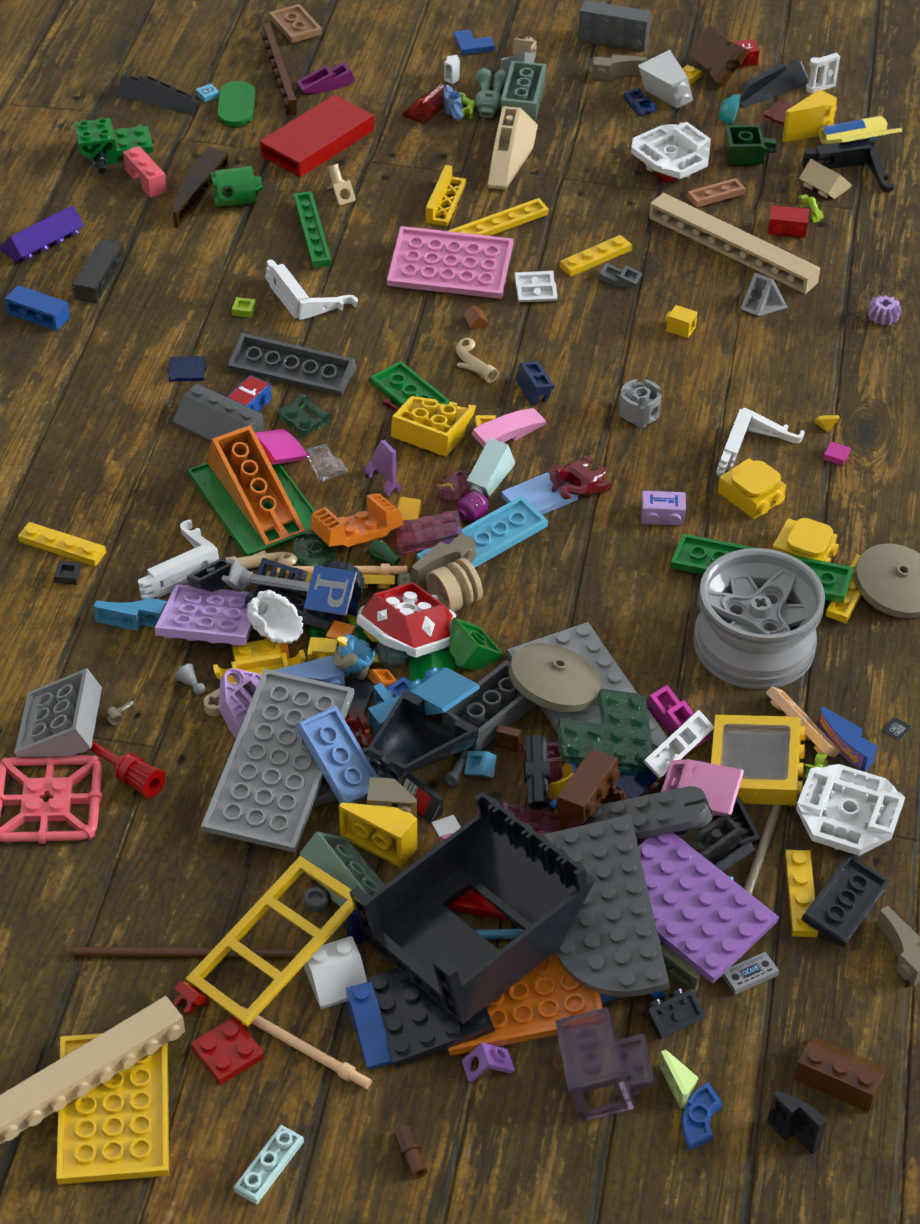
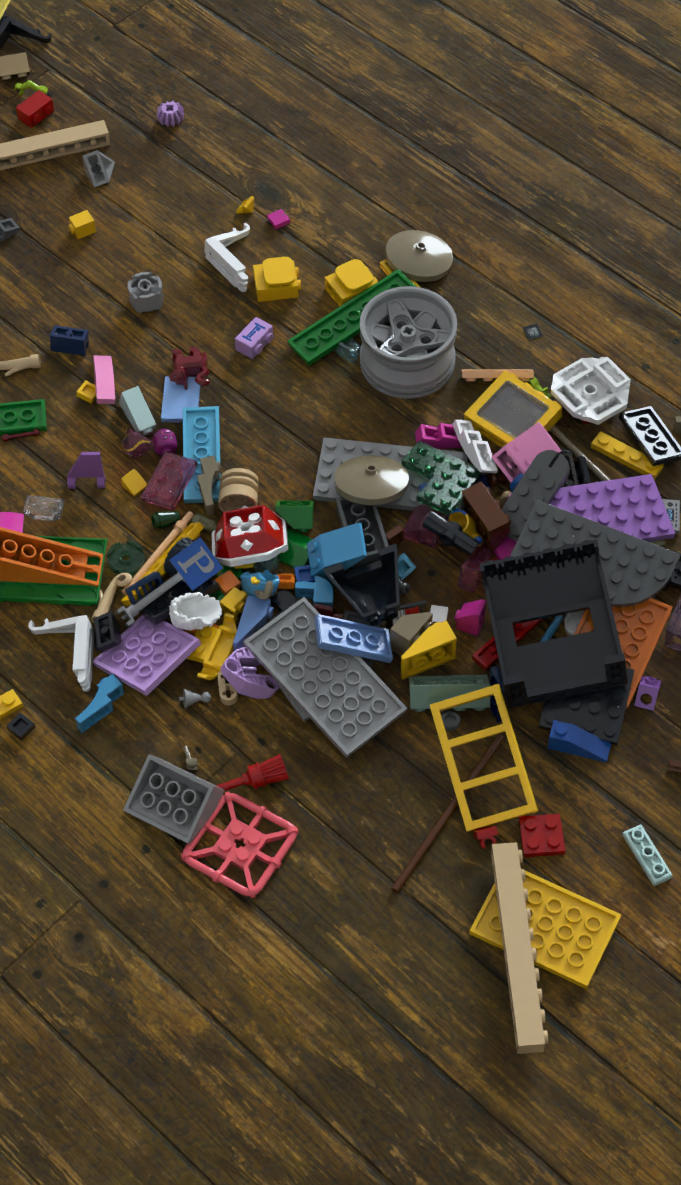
camera: 55 degrees left, 10 degrees up
light nougat bar [241,1006,372,1089] -> none
white slope [304,936,367,1009] -> none
orange plate [310,494,404,547] -> none
yellow wedge [391,396,476,457] -> none
blue slope [818,707,878,772] -> none

